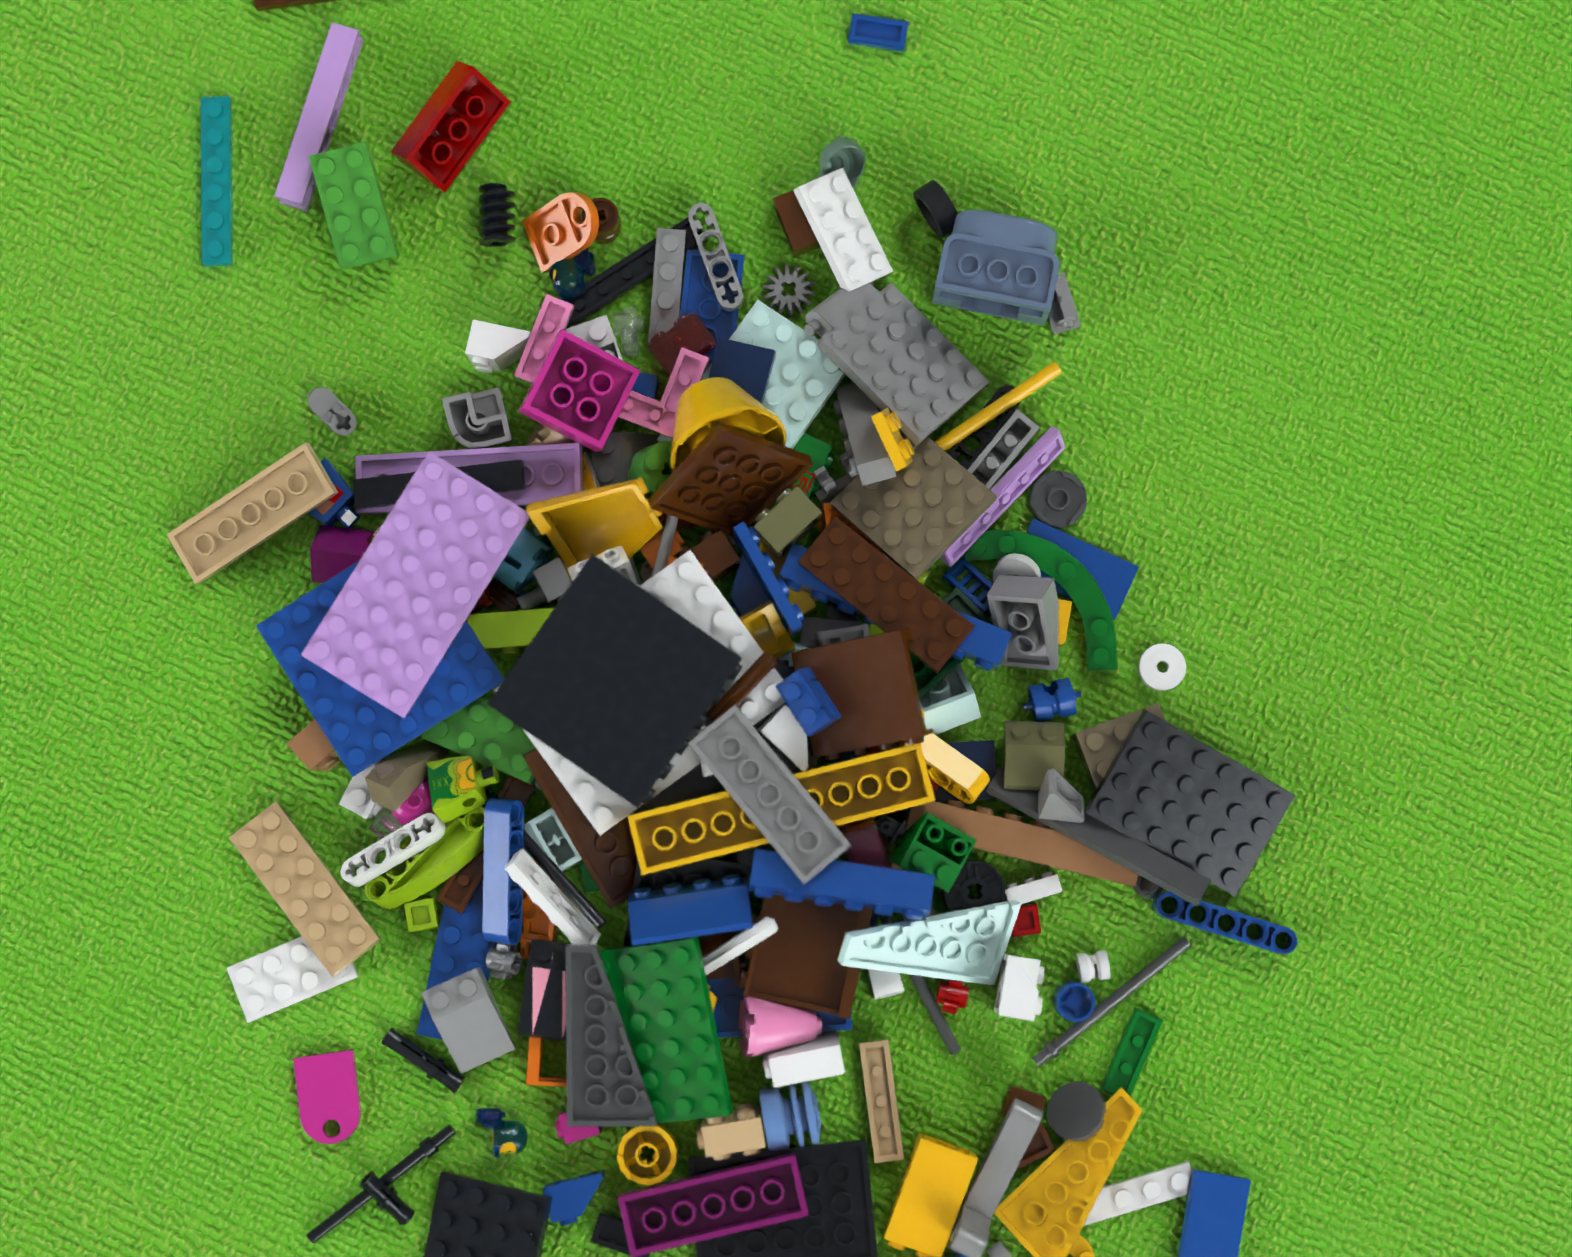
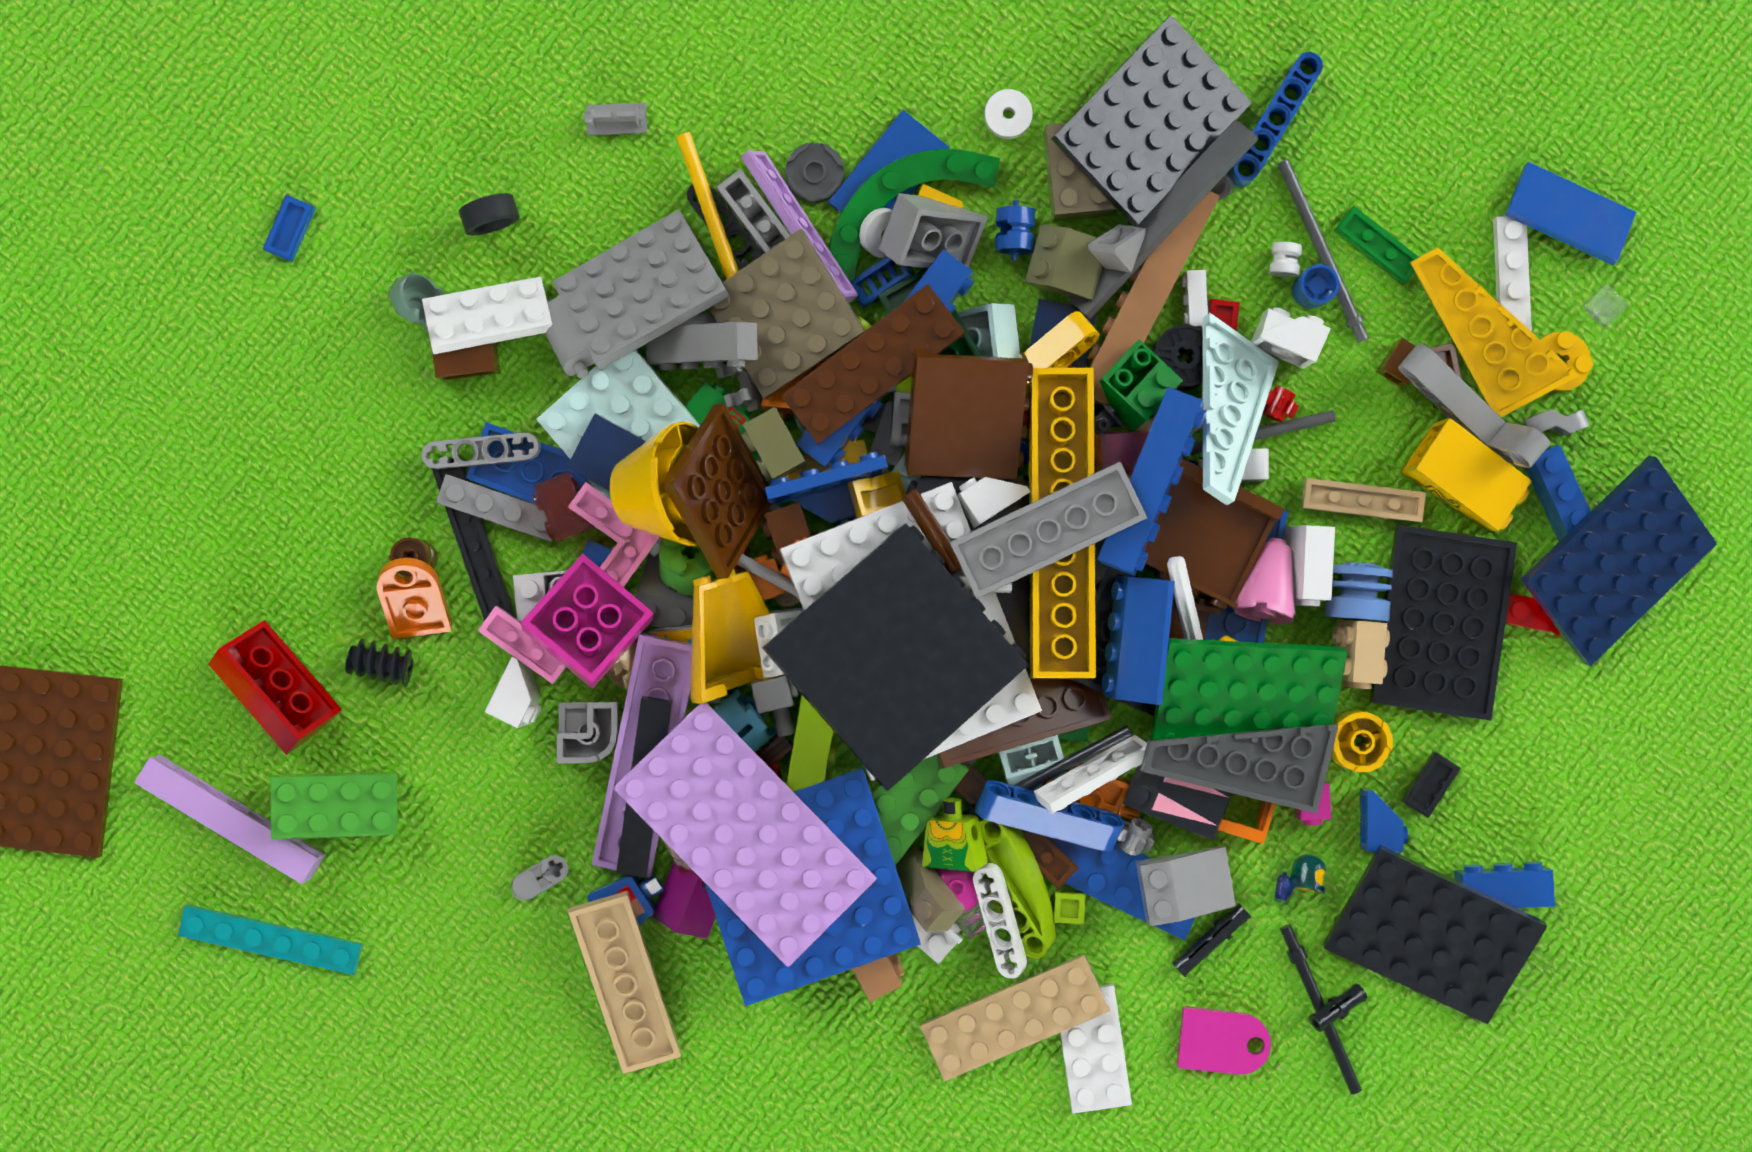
camera: 75 degrees left, 5 degrees up
piece [549,248,596,299] -> none
clear plate [613,306,643,357] -> none
magenta brick [618,1152,809,1257] -> none
light grey gear [763,265,814,316] -> none
blue brick [775,667,842,737] -> none
yellow plate [871,408,915,471] -> none
sand blue brick [932,210,1059,326] -> none
dark grey tile [1047,1082,1106,1142] -> none

